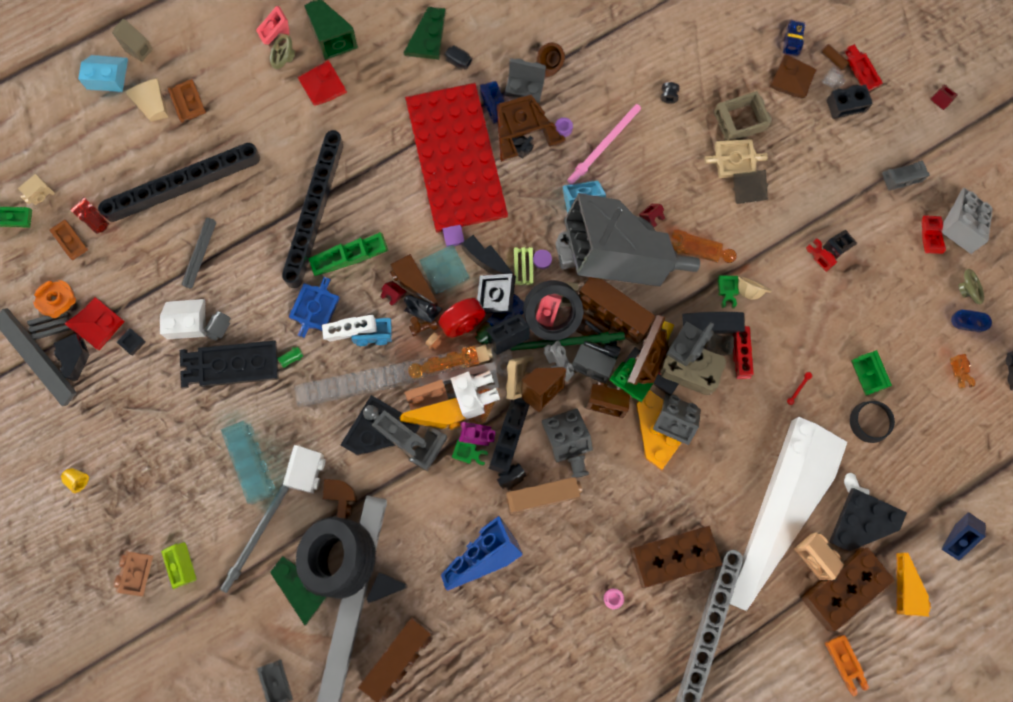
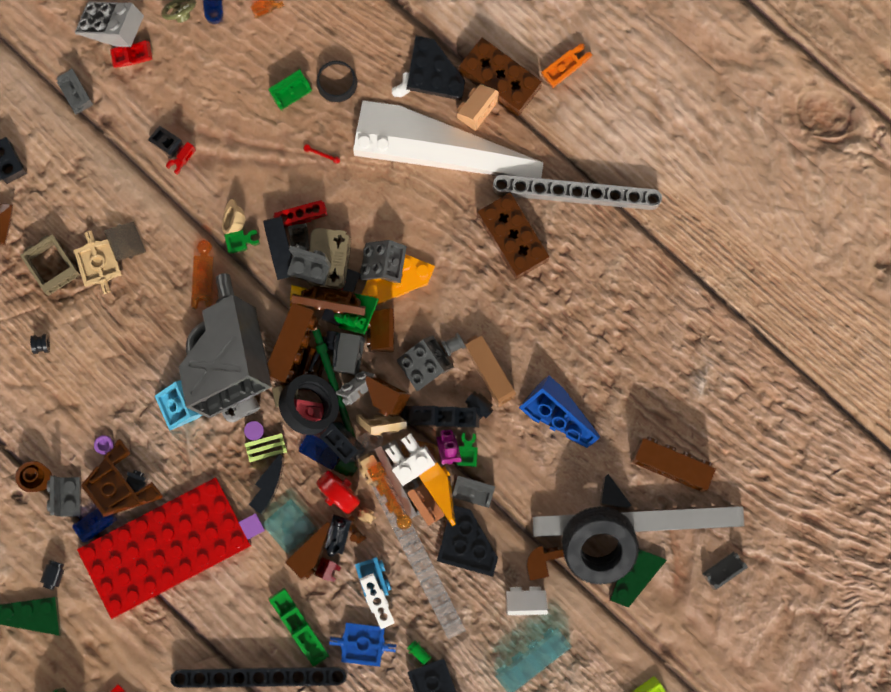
camera: 100 degrees left, 5 degrees up
dark grey bar [220,484,289,593] -> none
dark grey plate [363,405,427,459] -> none
plate [477,274,516,314] -> none
bright pink bar [567,104,641,185] -> none
bright pink plate [604,589,624,609] -> none
dark red tile [639,203,665,227] -> none
light orange slope [896,553,931,617] -> none

